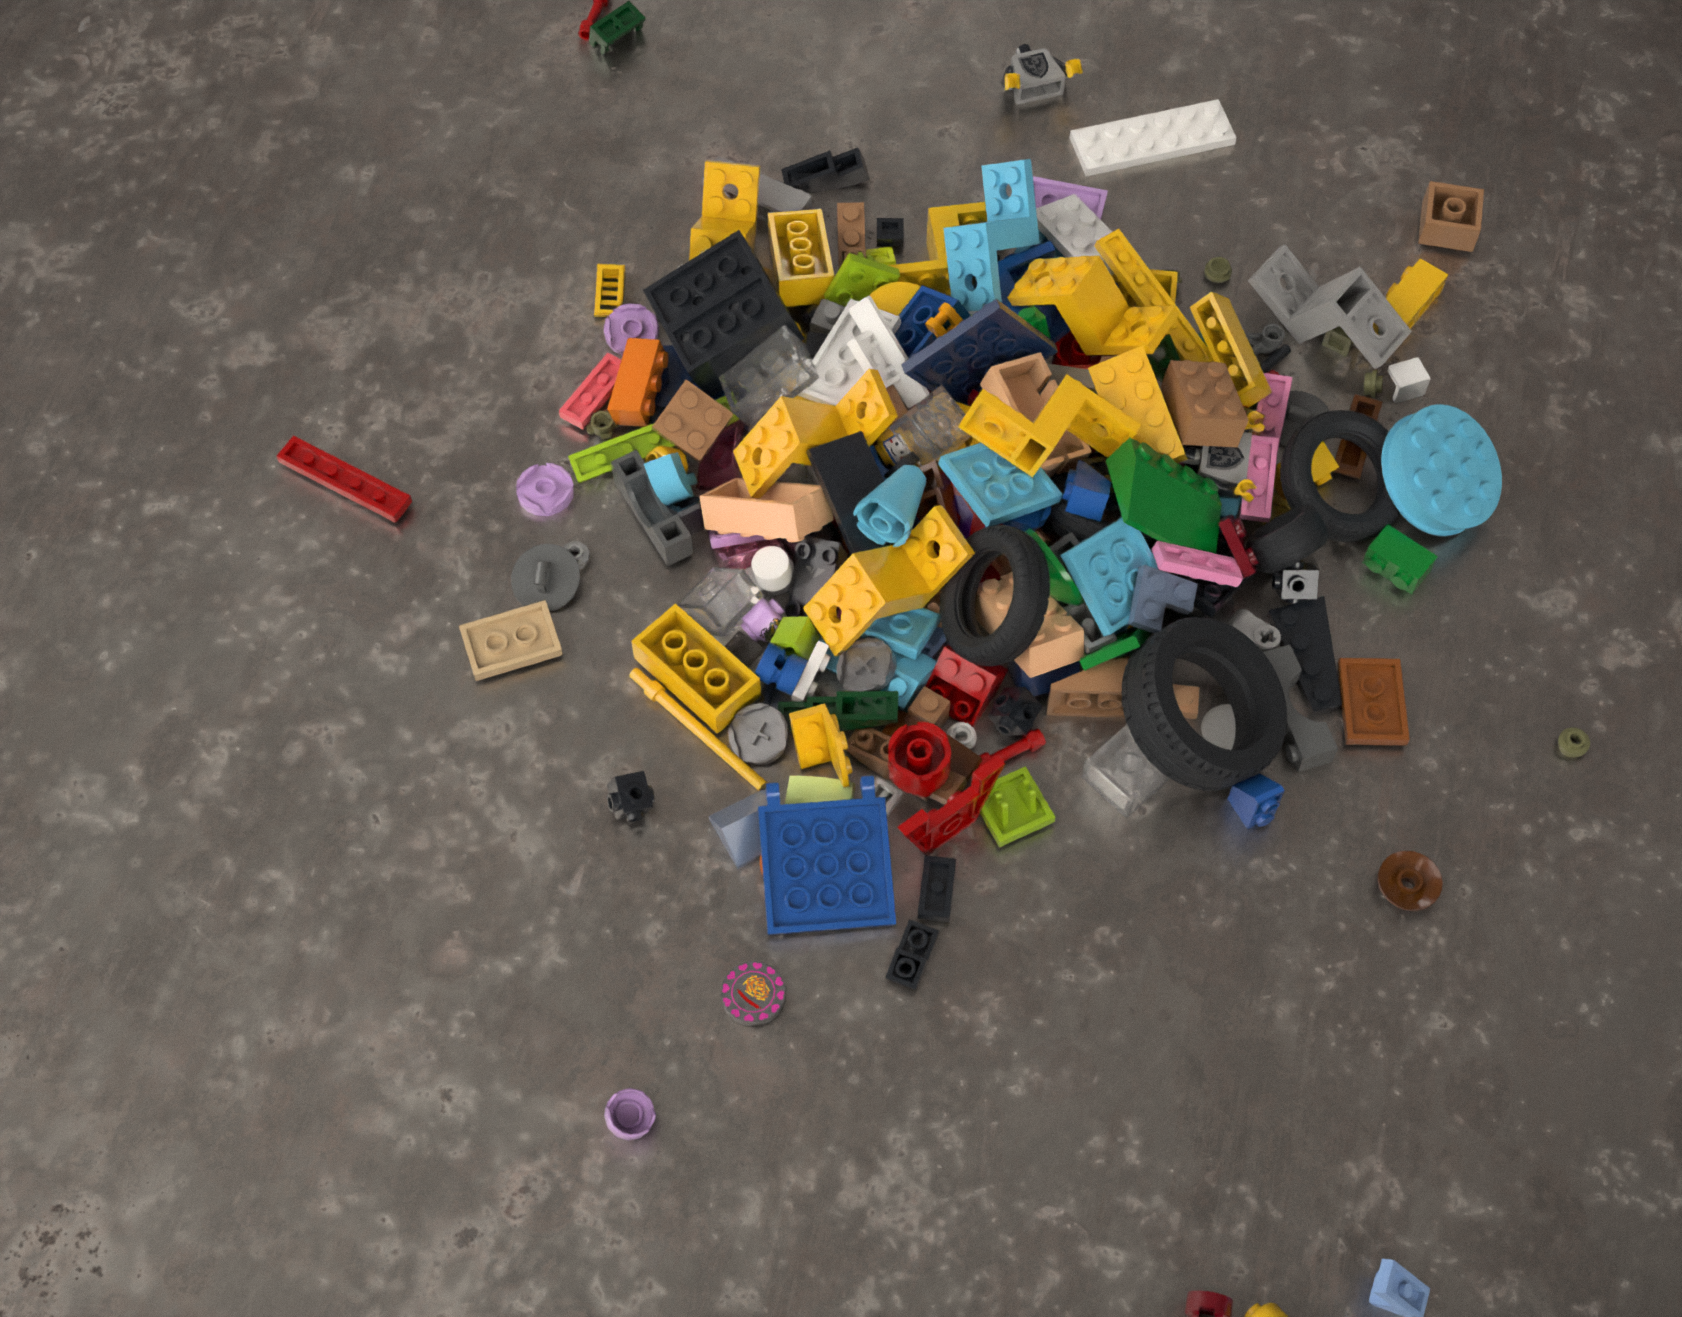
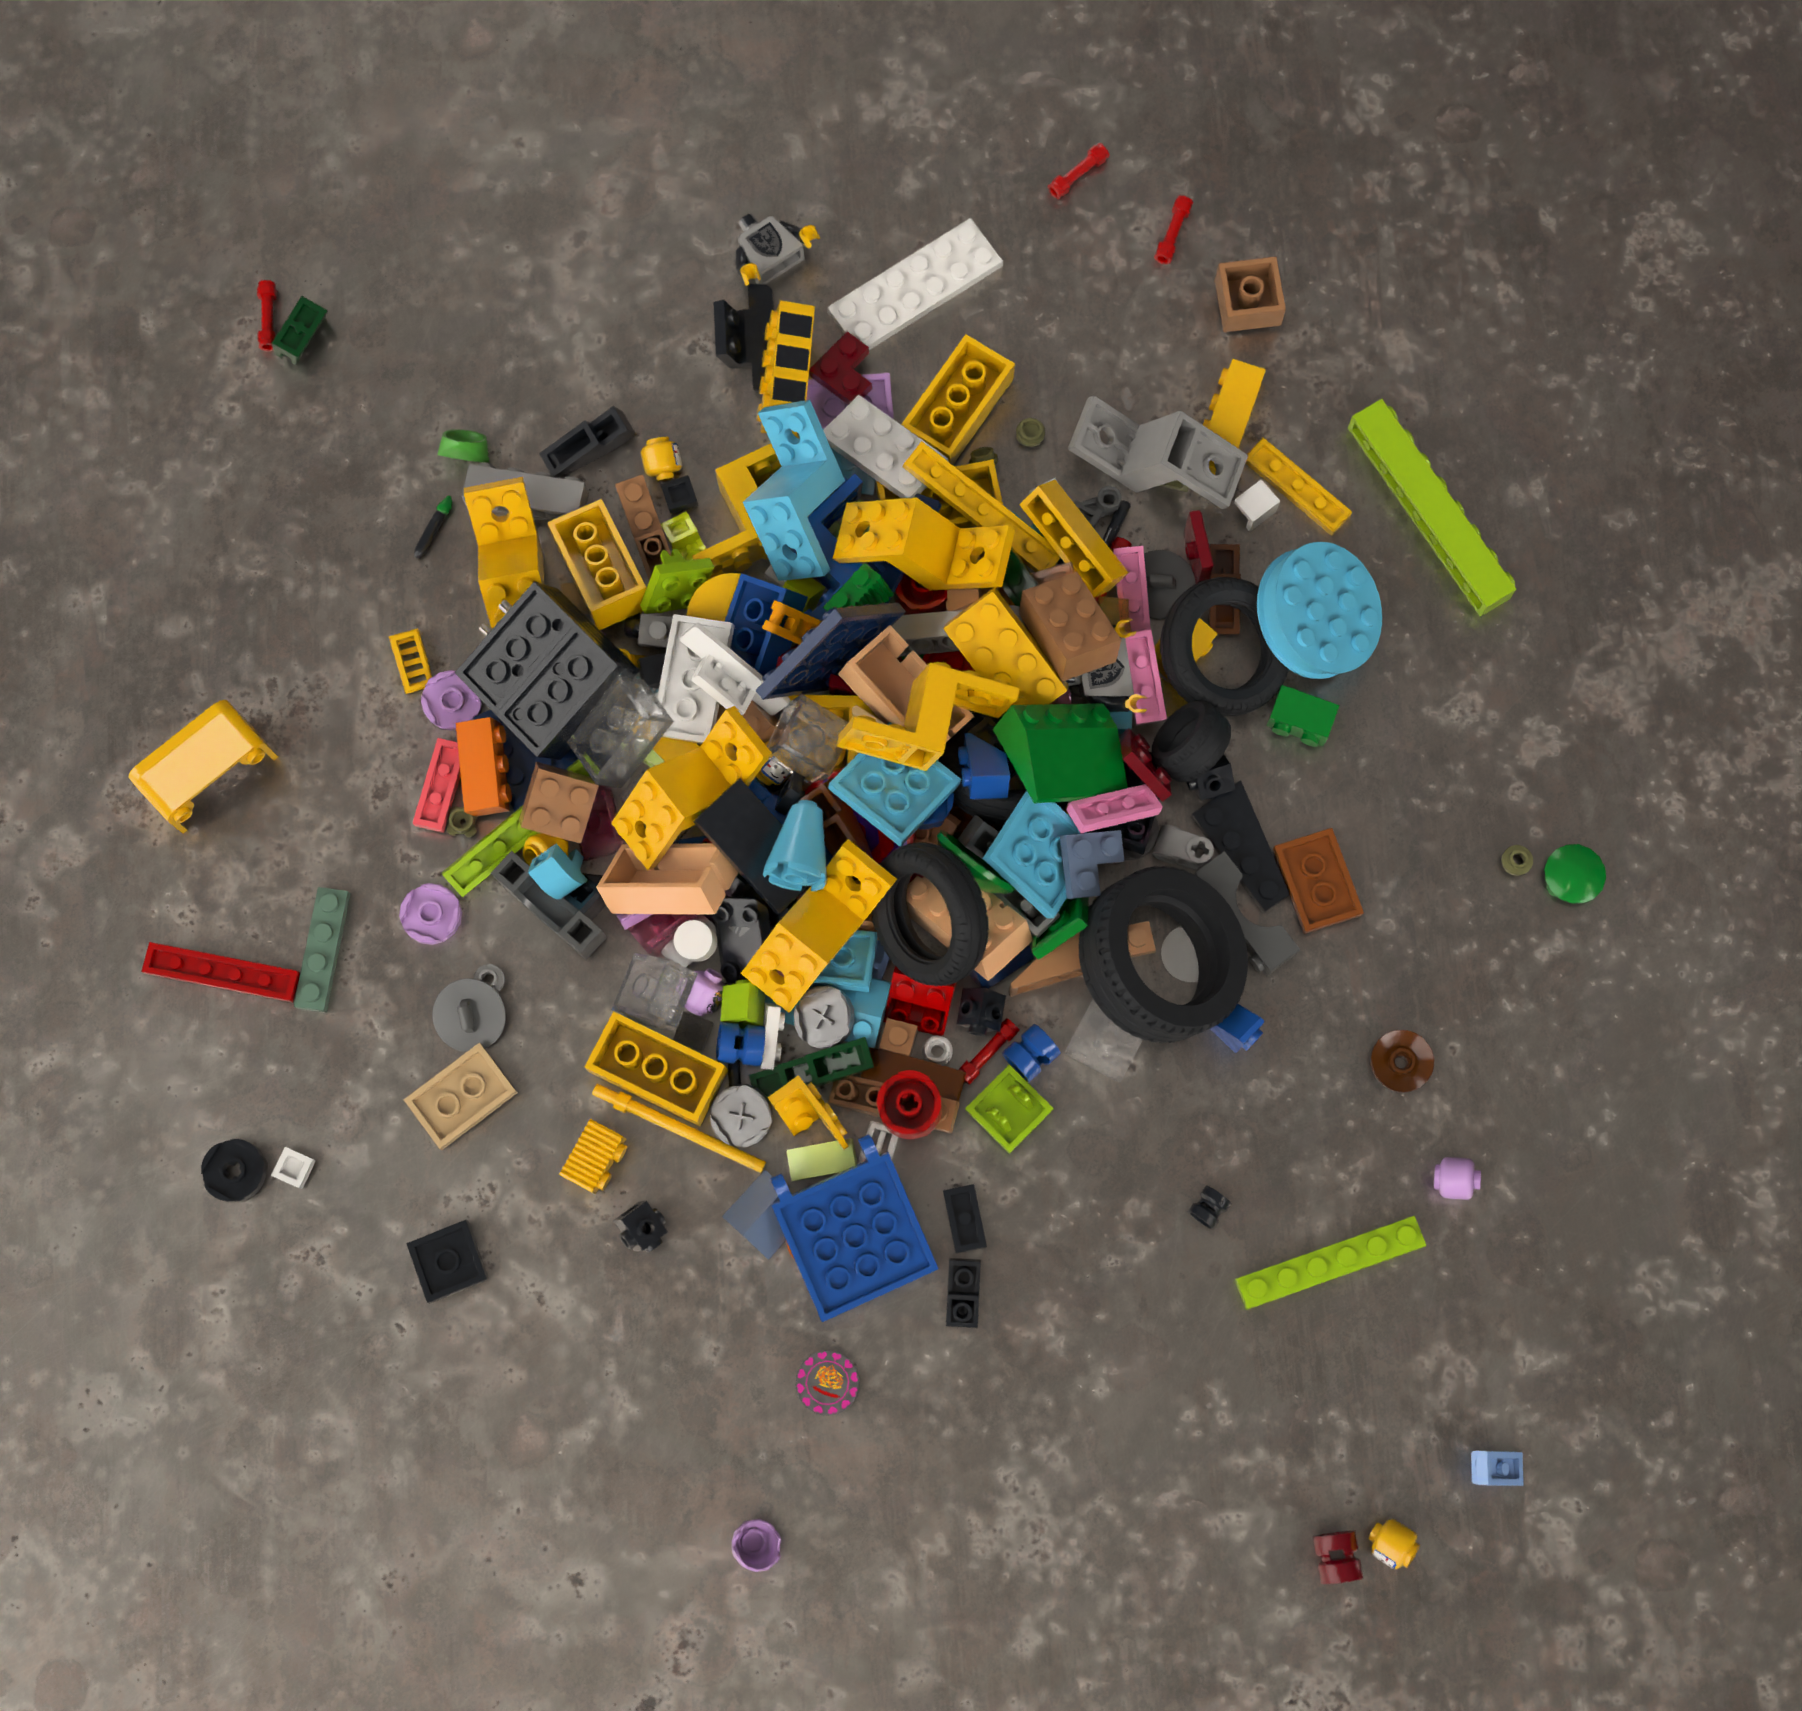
camera: 15 degrees left, 15 degrees up
red wing [897,754,1006,856] -> none
olive plate [1364,370,1383,398] -> none
none -> yellow windscreen [128,700,278,834]
none -> black plate [201,1139,268,1203]
none -> white plate [271,1147,316,1189]
none -> sand green plate [294,887,351,1013]
none -> black plate [406,1220,489,1304]
none -> black piece [414,495,453,559]
none -> bright green piece [437,430,489,463]
none -> yellow brick [559,1119,627,1195]
none -> yellow head [641,437,682,482]
none -> black plate [713,283,773,392]
none -> brick [757,300,815,434]
none -> dark red plate [809,331,872,405]
none -> yellow brick [901,334,1015,465]
none -> blue wheel [1002,1024,1061,1083]
none -> red bar [1048,143,1110,199]
none -> red bar [1154,195,1193,264]
none -> dark red plate [1183,510,1214,584]
none -> black wheel [1187,1185,1232,1230]
none -> lime plate [1235,1216,1427,1310]
none -> yellow tile [1245,437,1352,536]
none -> lime brick [1348,399,1517,617]
none -> lavender head [1434,1157,1481,1200]
none -> green dish [1544,844,1606,904]

